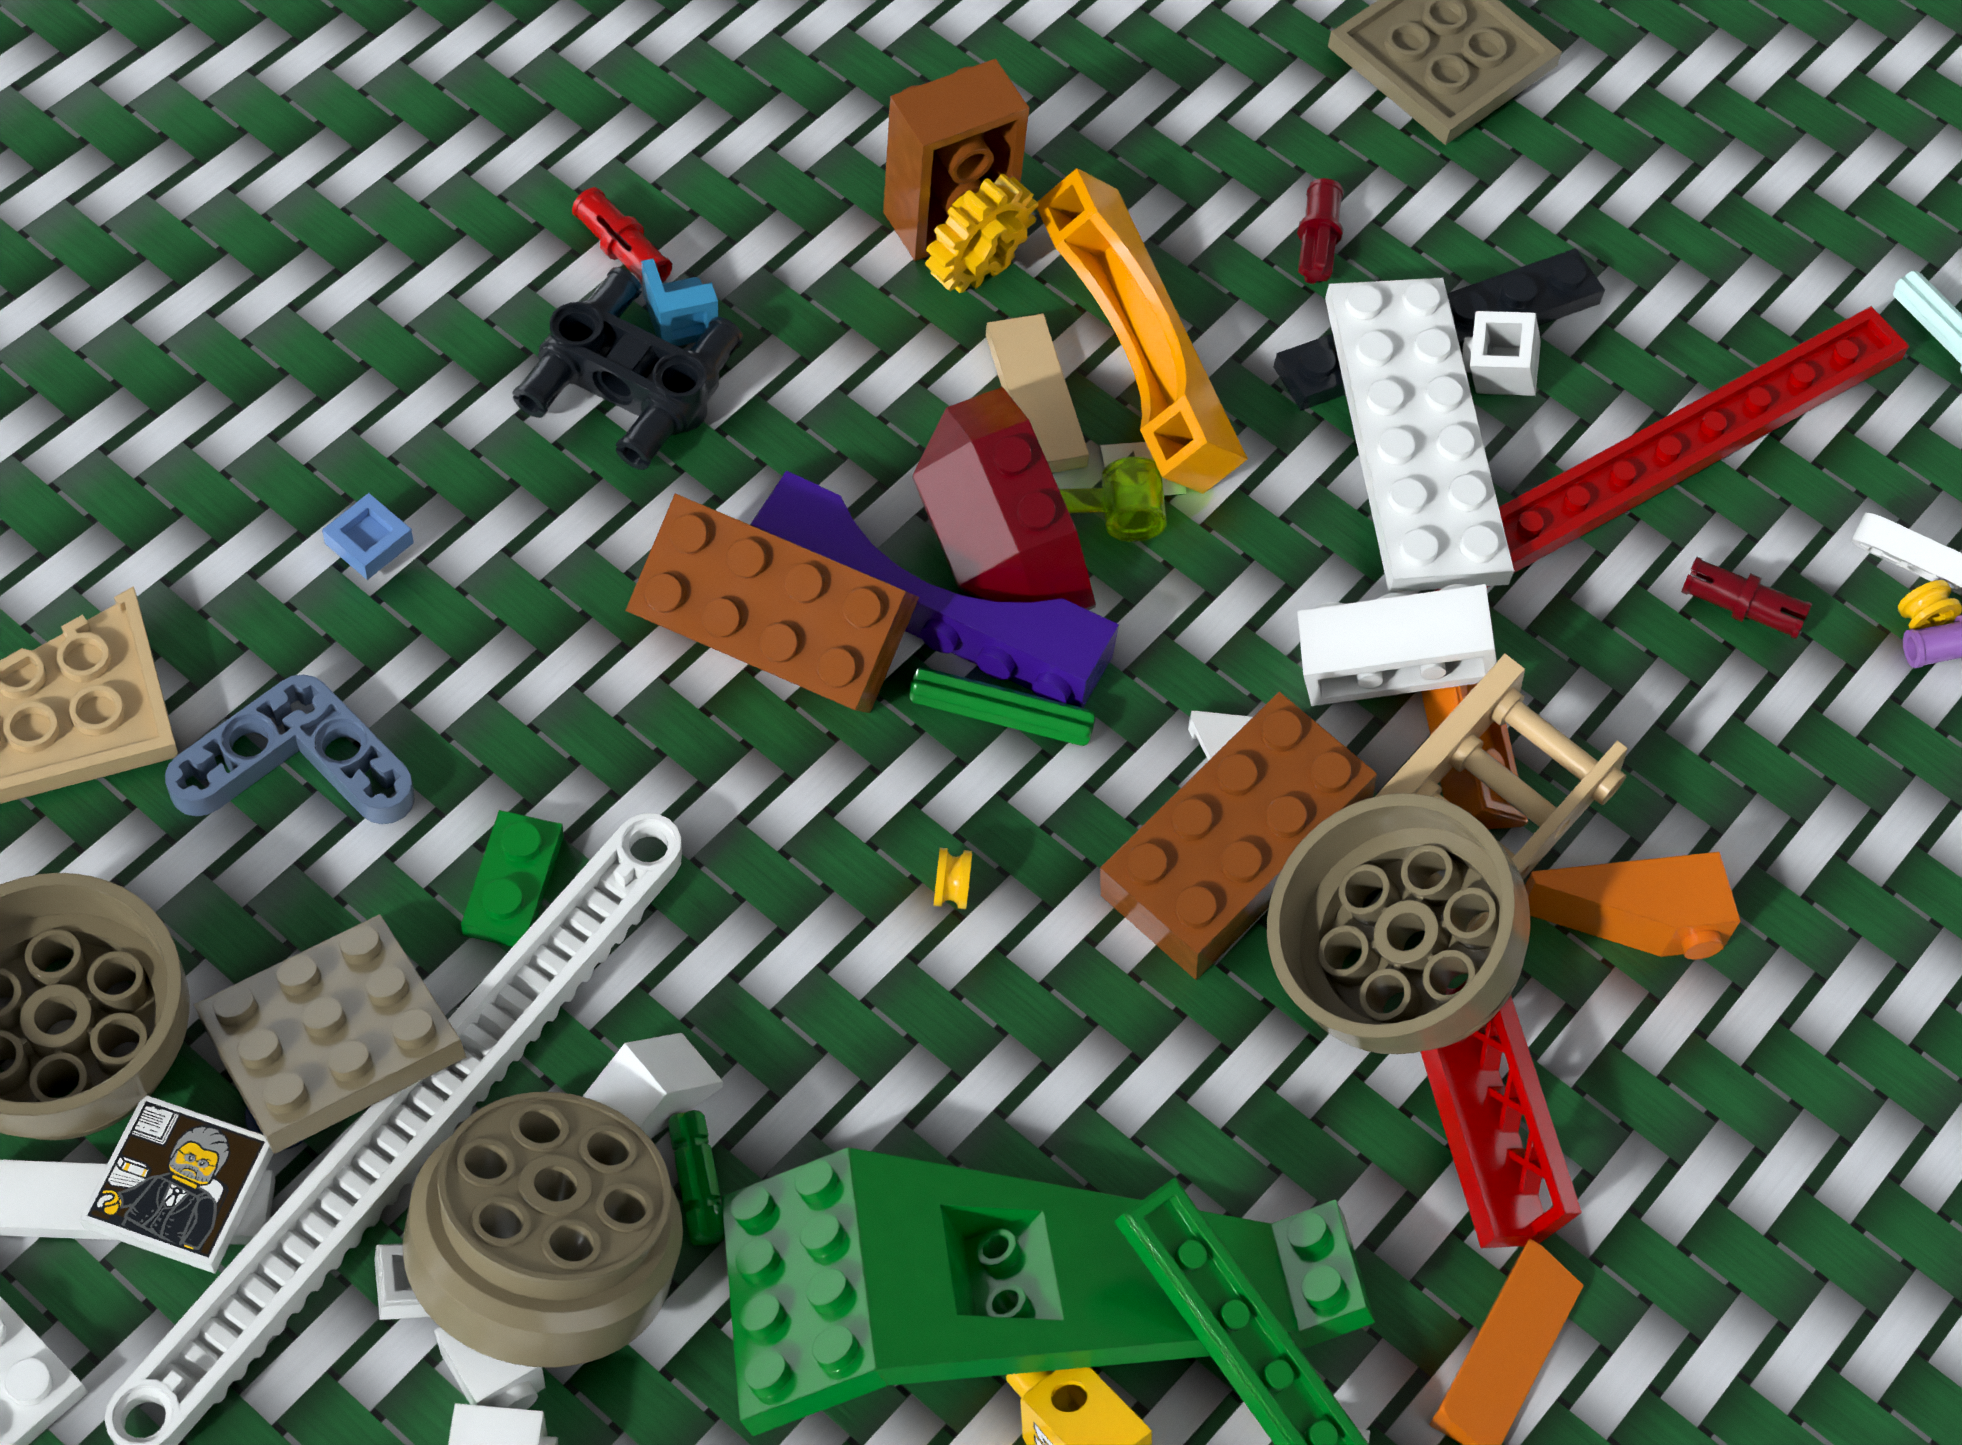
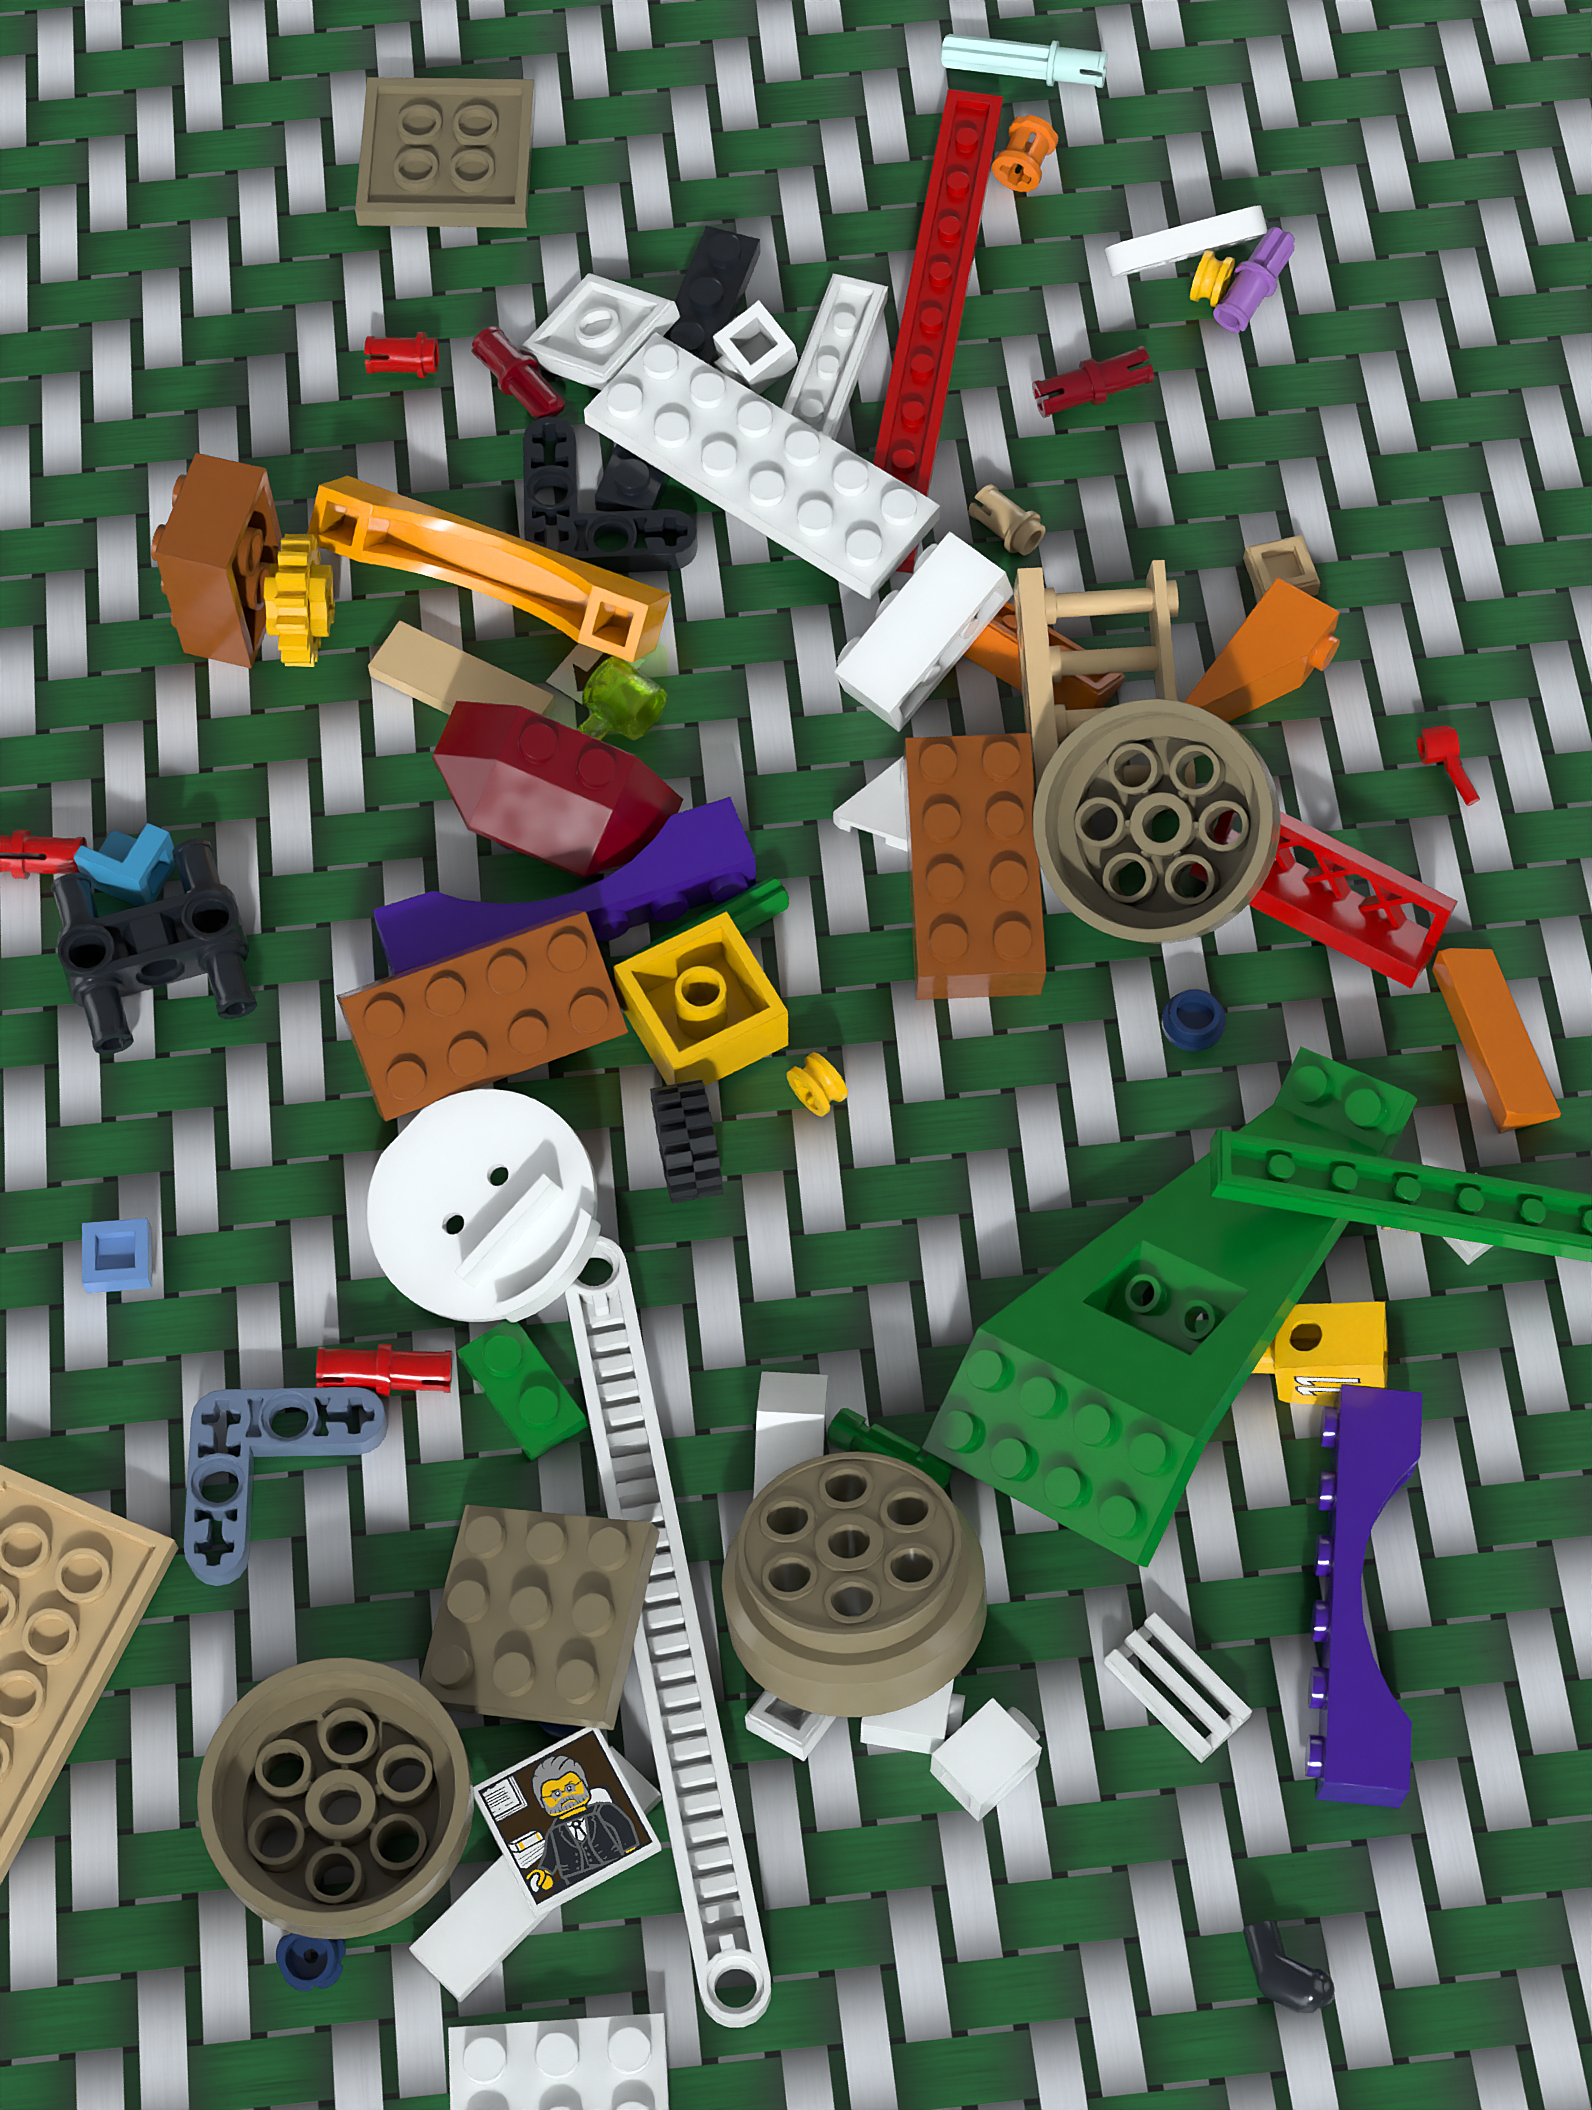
camera: 40 degrees left, 5 degrees up
none -> red pin [316,1344,452,1396]
none -> red pin [364,332,439,378]
none -> white piece [367,1089,601,1323]
none -> white tile [520,273,680,391]
none -> black beam [523,416,698,573]
none -> yellow brick [614,911,788,1086]
none -> black tyre [650,1079,723,1204]
none -> white tile [782,273,888,441]
none -> tan pin [968,484,1045,555]
none -> orange bush [992,115,1058,192]
none -> dark blue plate [1162,989,1226,1052]
none -> tan tile [1243,535,1320,601]
none -> red hand [1416,725,1480,806]

